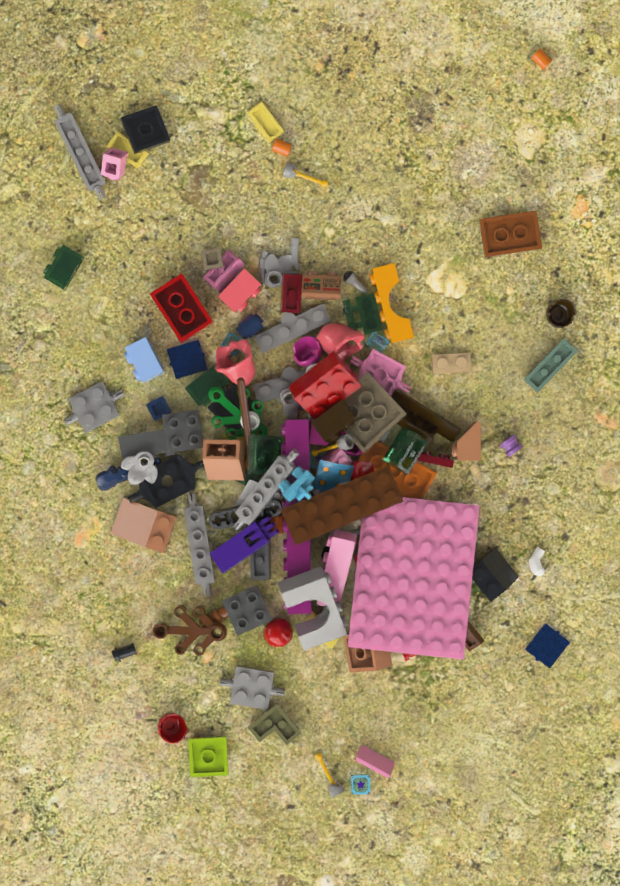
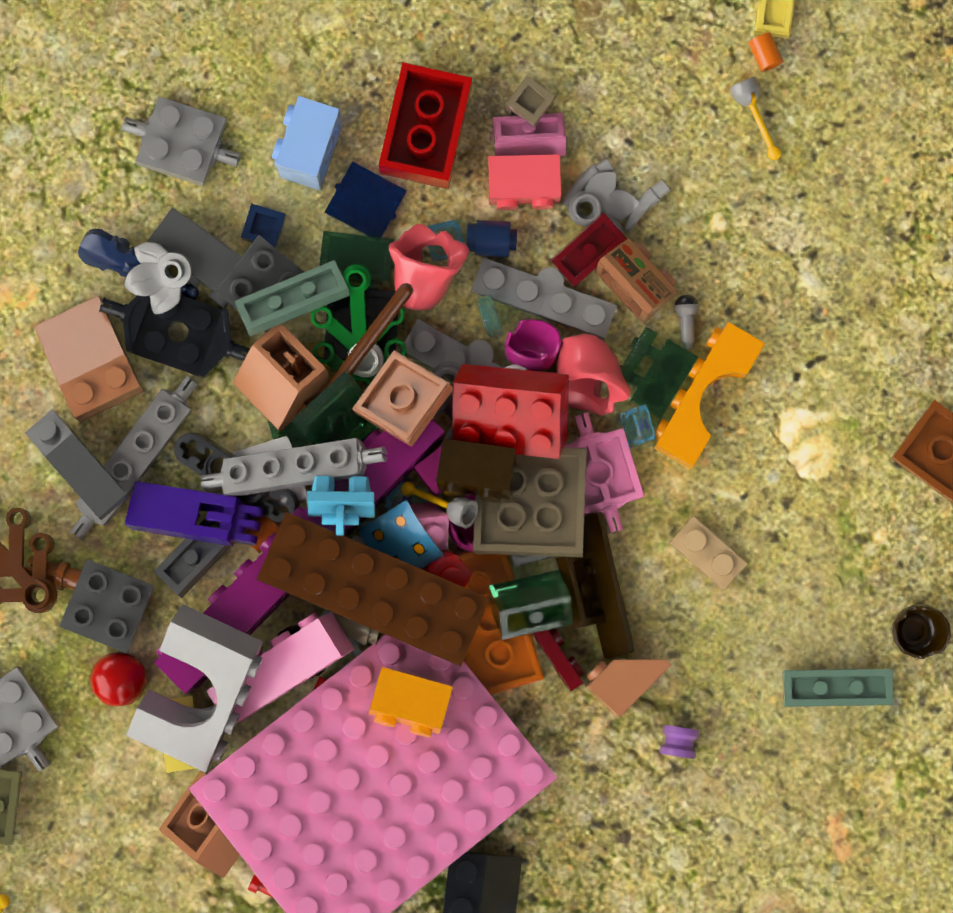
camera: 45 degrees right, 5 degrees down
none -> dark grey slope [25,409,129,520]
none -> sand green plate [235,260,350,336]
none -> nougat tile [352,350,454,447]
none -> light orange brick [368,667,453,737]
none -> clear light blue tile [477,295,502,337]

